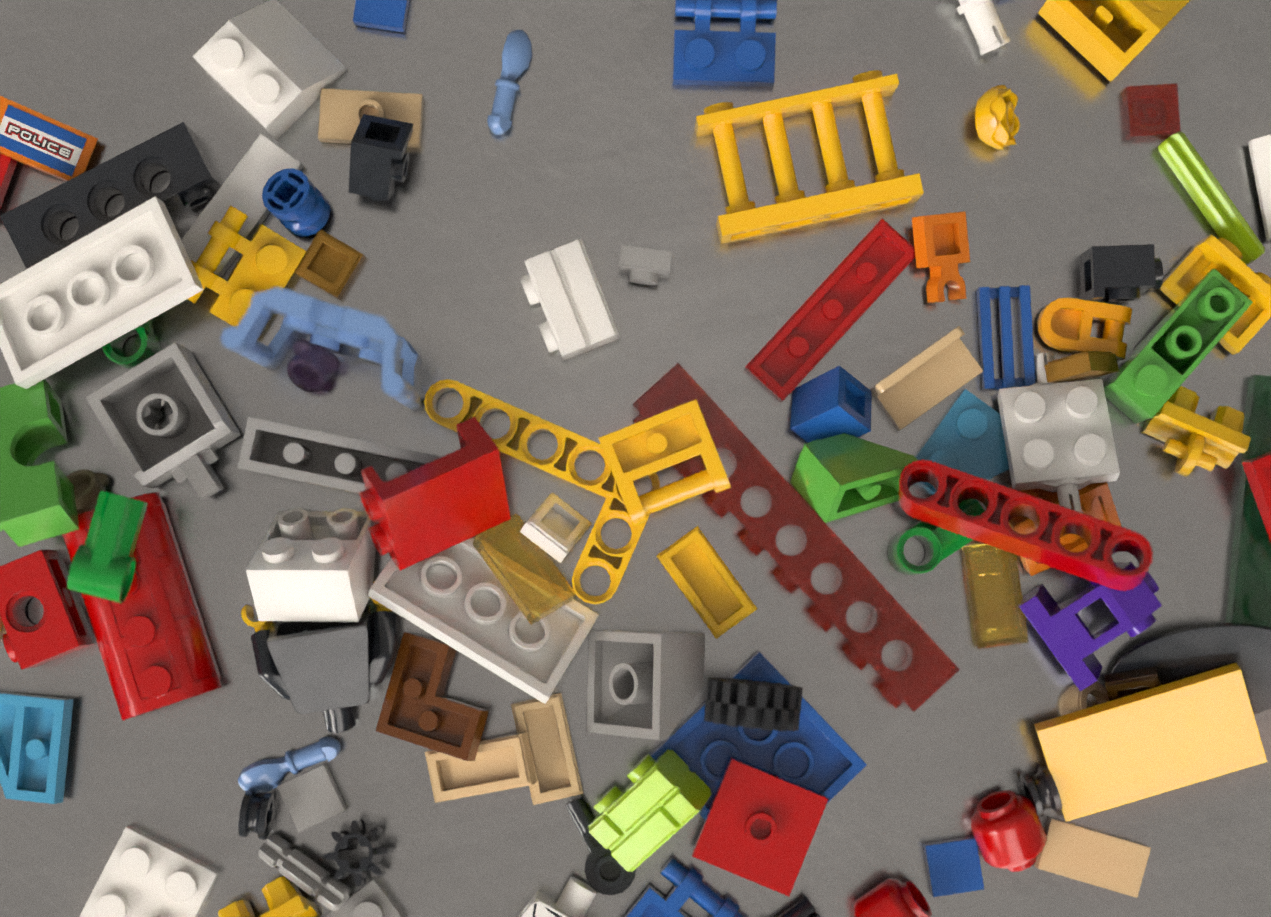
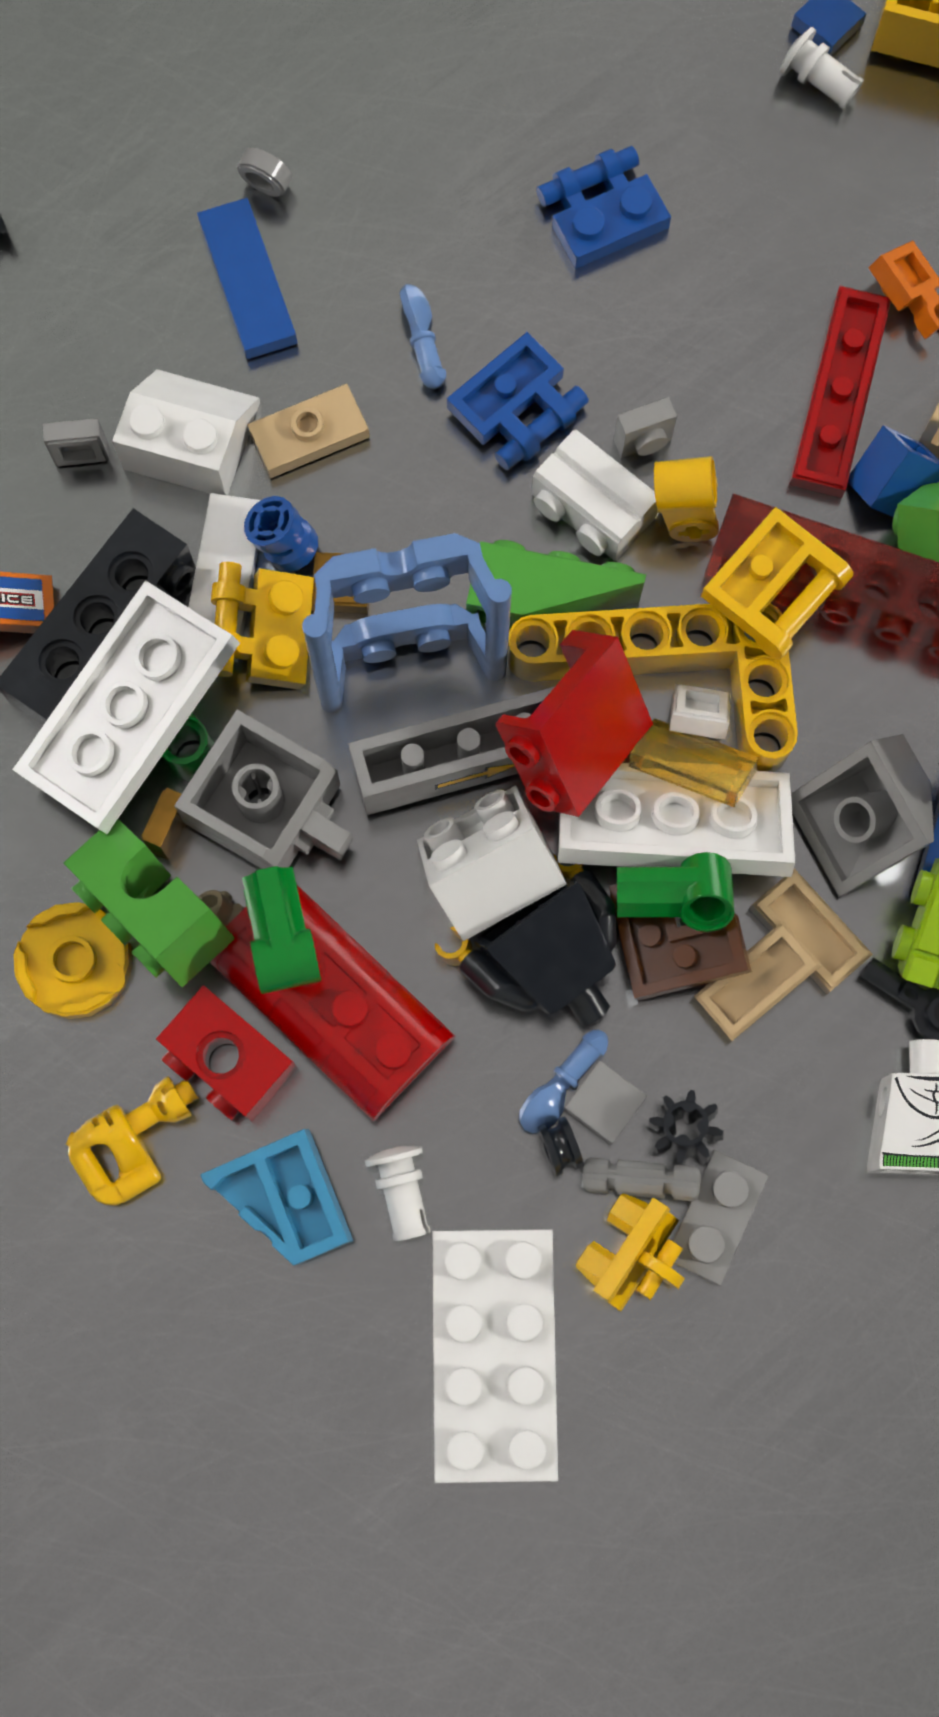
camera: 30 degrees left, 10 degrees down
clear purple plate [287,339,340,392] -> none
black brick [348,114,414,201] -> none
yellow tile [656,526,757,639] -> none
yellow fence [695,70,924,244] -> none
yellow plate [975,85,1020,150] -> none
none -> light grey tile [42,418,109,466]
none -> pearl gold tile [141,788,186,860]
none -> white pin [365,1146,431,1241]
none -> blue plate [447,332,589,470]
none -> bright green slope [466,540,646,630]
none -> green piece [617,852,735,932]
none -> yellow piece [654,456,719,542]

